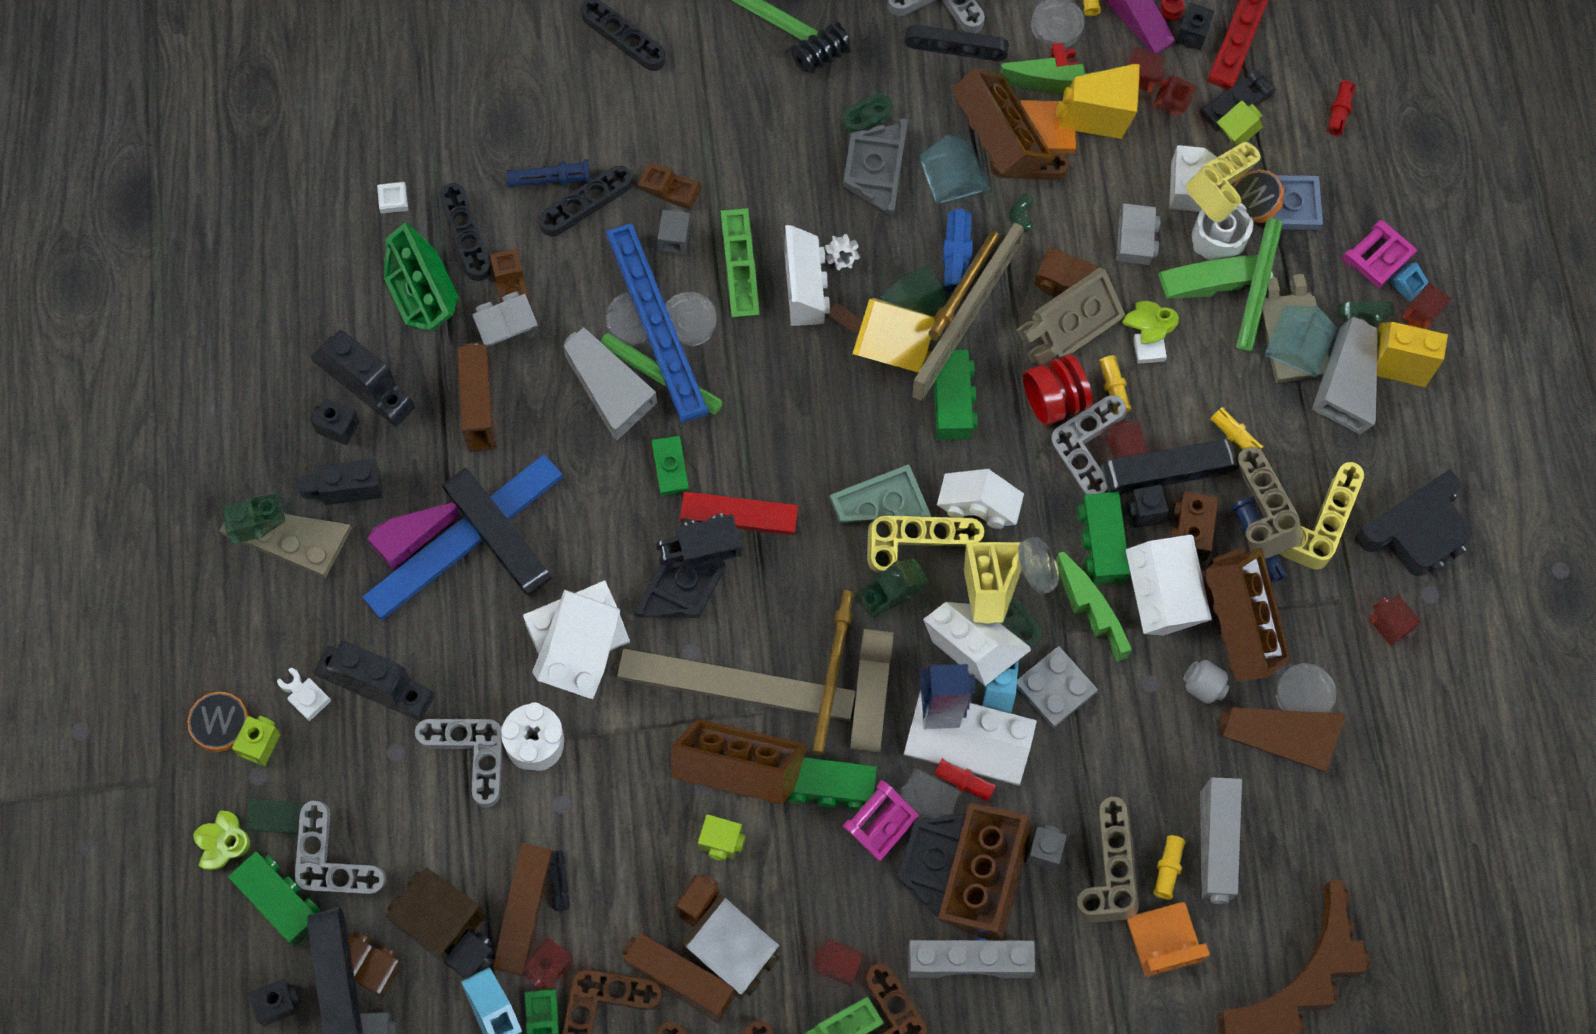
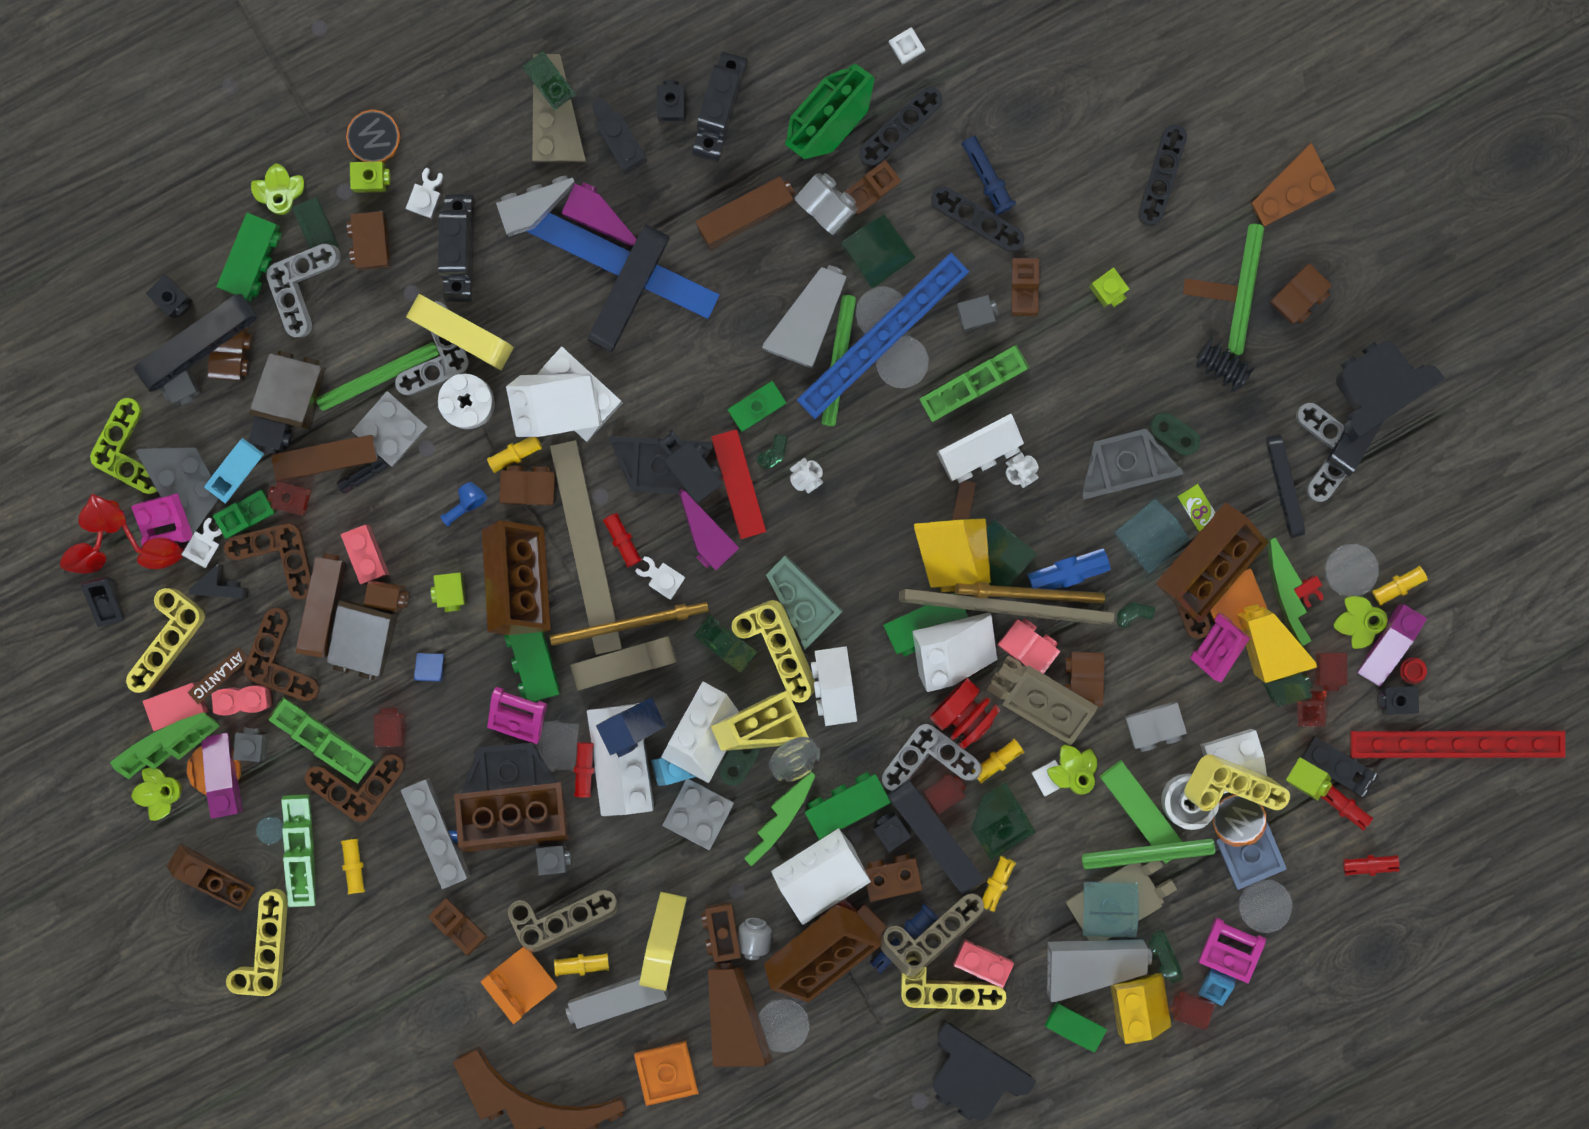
camera: 75 degrees right, 20 degrees up
clear red brick [1369,594,1421,646] -> none
none -> bright green axle [316,342,440,411]
none -> coral brick [340,524,390,584]
none -> reddish brown brick [347,211,391,271]
none -> light grey plate [352,391,428,467]
none -> light yellow beam [406,294,514,370]
none -> slope [414,653,444,681]
none -> reddish brown slope [428,898,488,956]
none -> blue bar [440,482,488,526]
none -> yellow pin [487,437,542,473]
none -> light grey slope [496,176,575,237]
none -> reddish brown brick [499,466,555,506]
none -> red pin [602,513,642,568]
none -> orange tile [634,1040,698,1106]
none -> white plate [635,557,686,600]
none -> light yellow beam [639,892,687,991]
none -> magenta slope [678,487,739,570]
none -> reddish brown brick [701,901,741,962]
none -> clear green arm [756,434,788,469]
none -> white gear [790,458,823,493]
none -> clear green slope [841,214,915,289]
none -> white slope [912,612,997,692]
none -> coral brick [952,938,1014,988]
none -> clear green slope [971,783,1036,860]
none -> coral brick [997,618,1061,674]
none -> green slope [1044,1002,1107,1053]
none -> lime brick [1089,268,1129,308]
none -> lime sticker [1177,484,1215,532]
none -> reddish brown sticker [1183,278,1238,302]
none -> dark pink plate [1190,613,1250,682]
none -> clear tile [1238,879,1293,933]
none -> clear green slope [1261,672,1313,707]
none -> red pin [1320,785,1373,831]
none -> lime plate [1333,596,1388,649]

